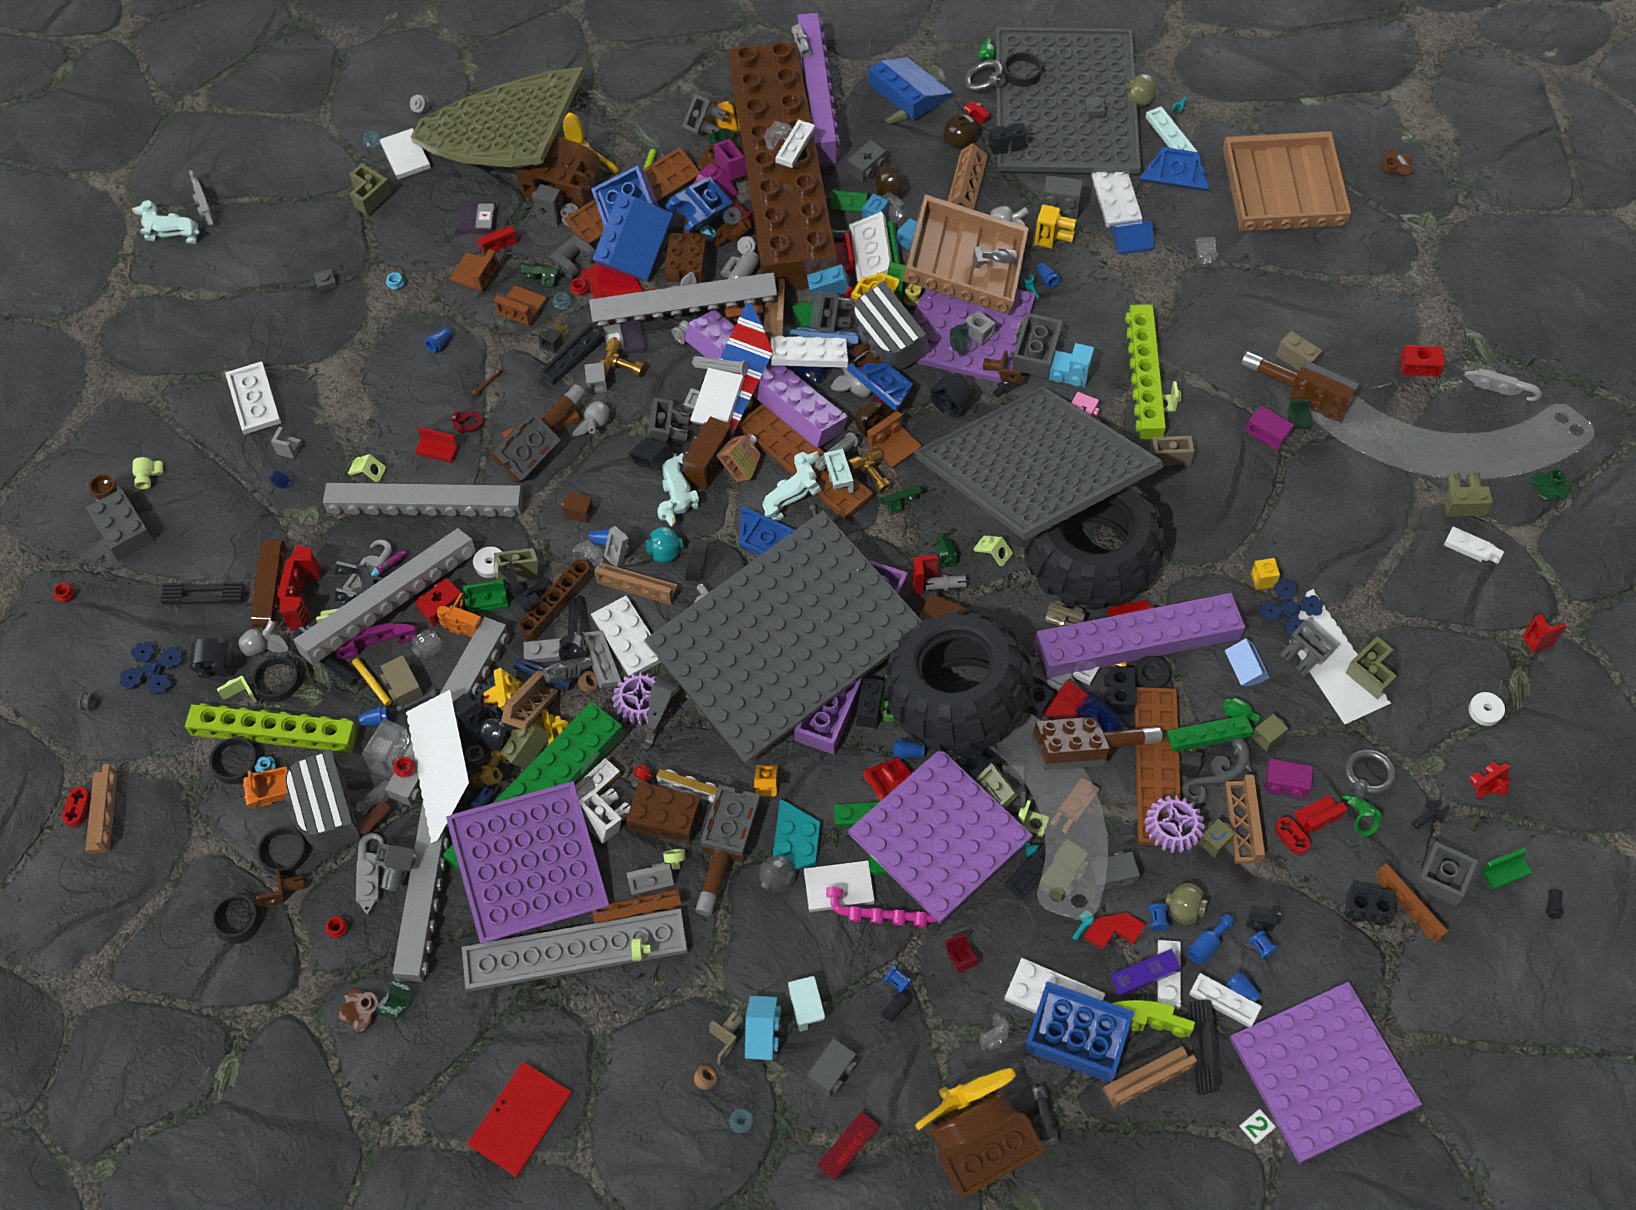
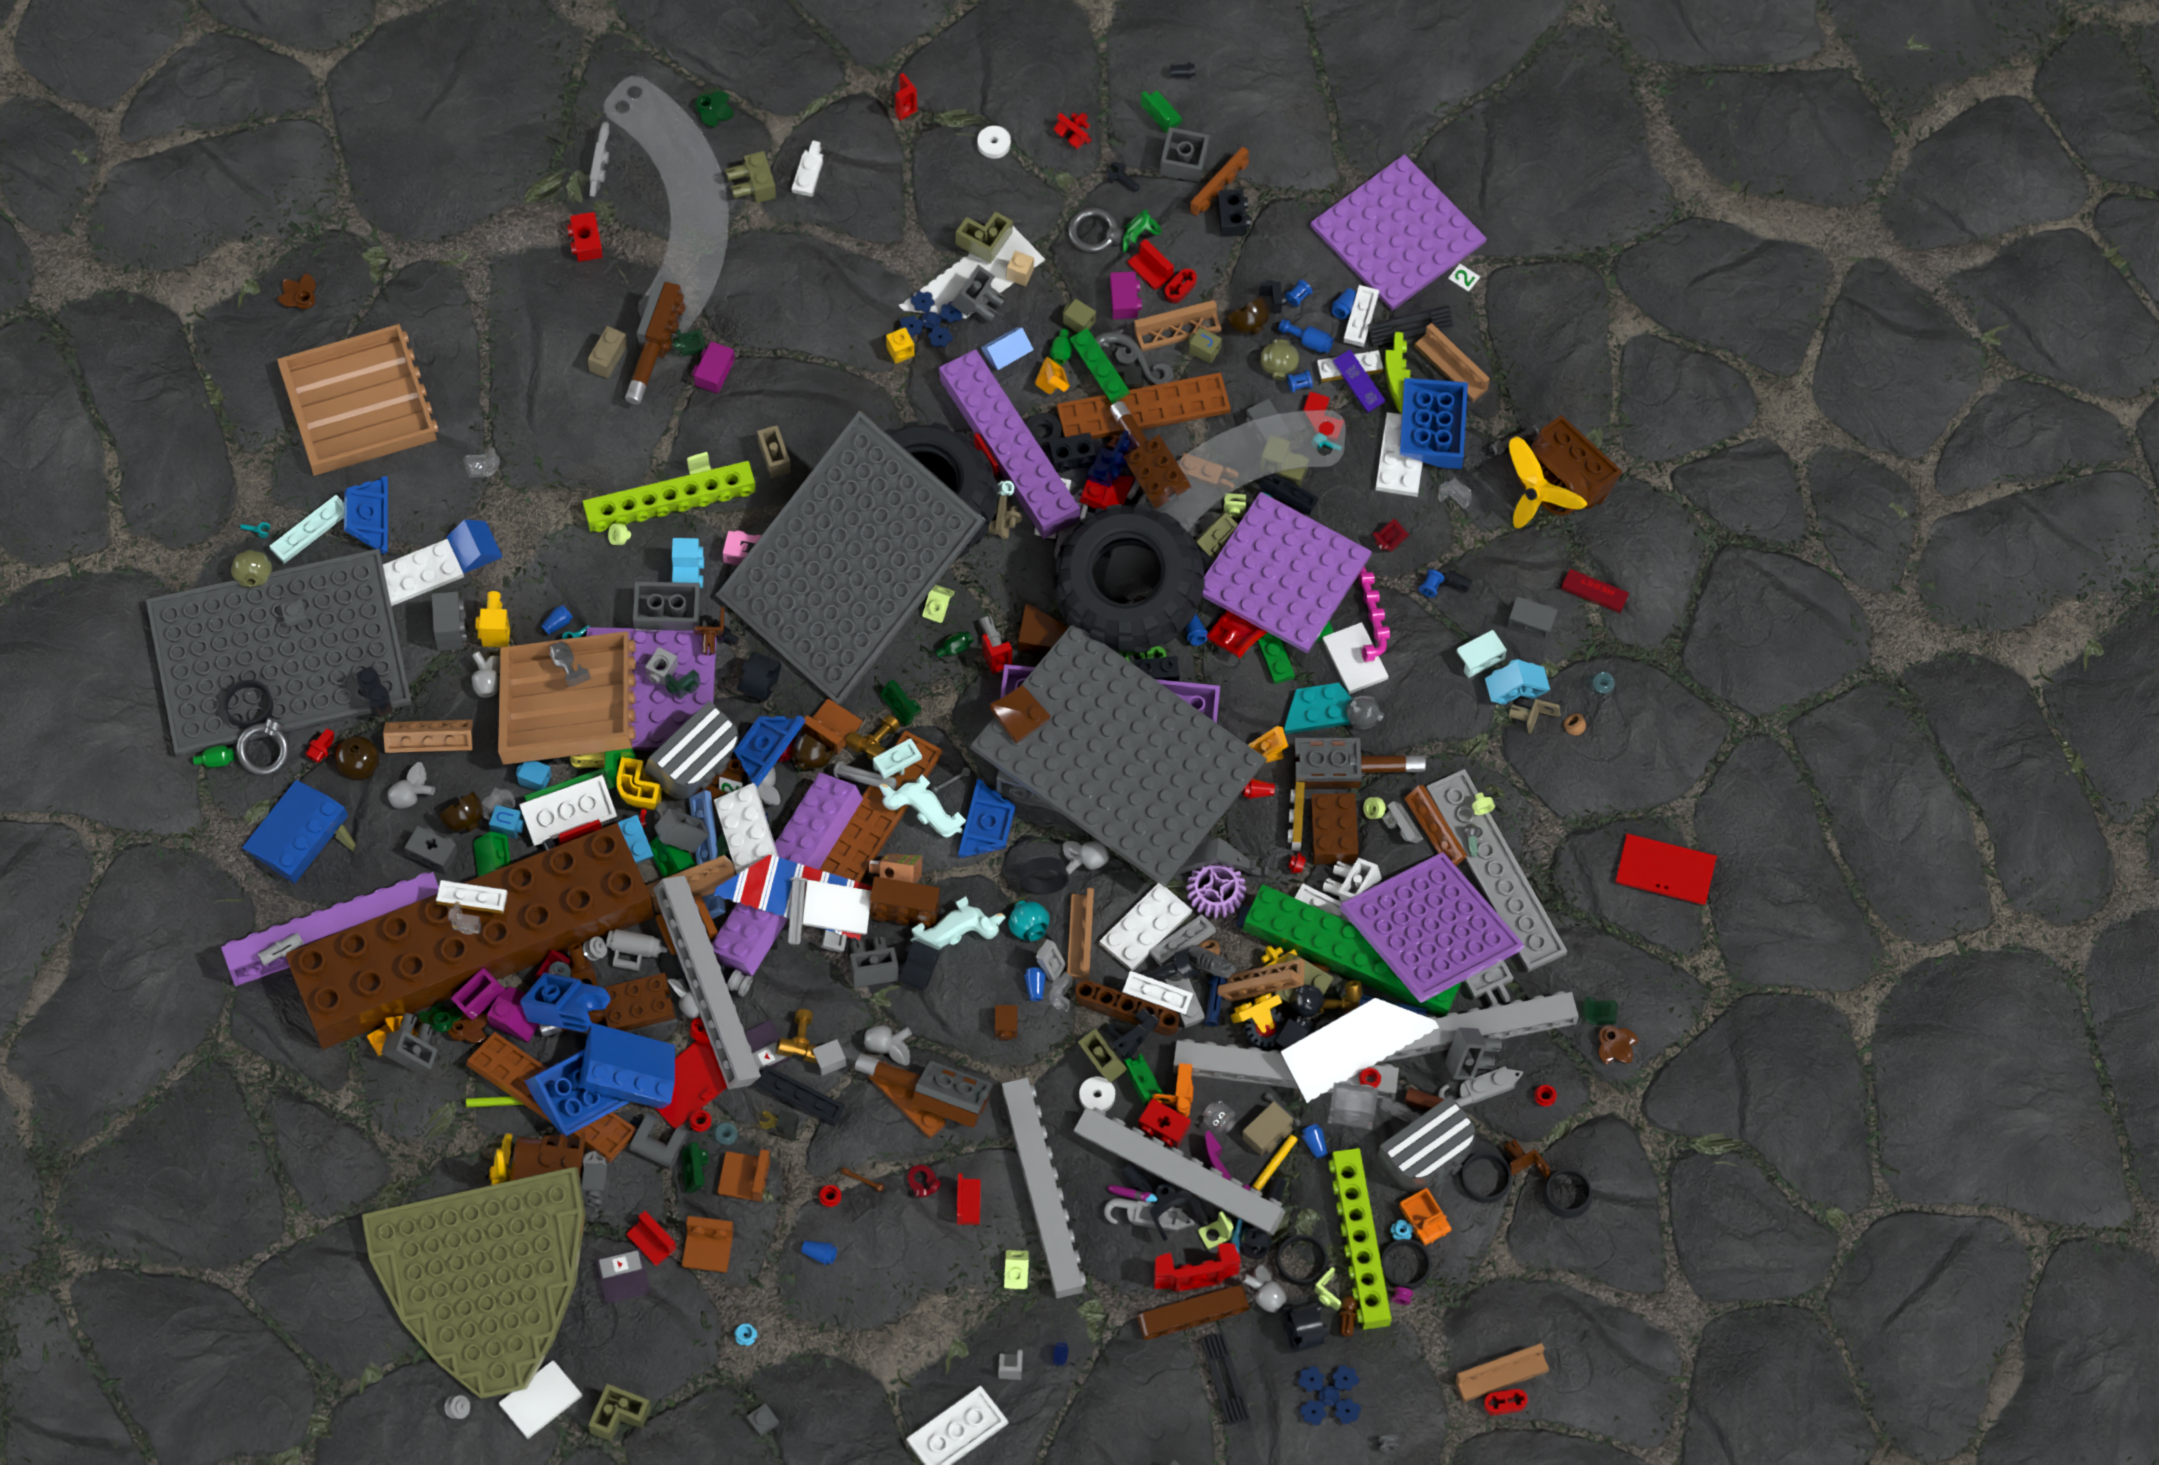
camera: 110 degrees left, 5 degrees up
clear light blue plate [363,131,380,147] -> none
lavender gear [1145,795,1205,853] -> none
none -> light grey piece [387,762,435,809]
none -> yellowish green tile [608,524,631,545]
none -> red plate [819,1185,841,1207]
none -> reddish brown plate [990,685,1051,744]
none -> light aqua bar [997,480,1014,501]
none -> tan brick [1007,250,1034,287]
none -> light orange slope [1035,357,1070,394]
none -> white plate [1123,971,1193,1015]
none -> dark brown cylinder [1227,297,1269,336]
none -> red cone [1242,779,1275,799]
none -> reddish brown axle [1339,1296,1359,1337]
none -> magenta bush [1391,1287,1413,1305]
none -> piece [1463,824,1479,857]
none -> light grey hinge [1464,960,1514,1005]

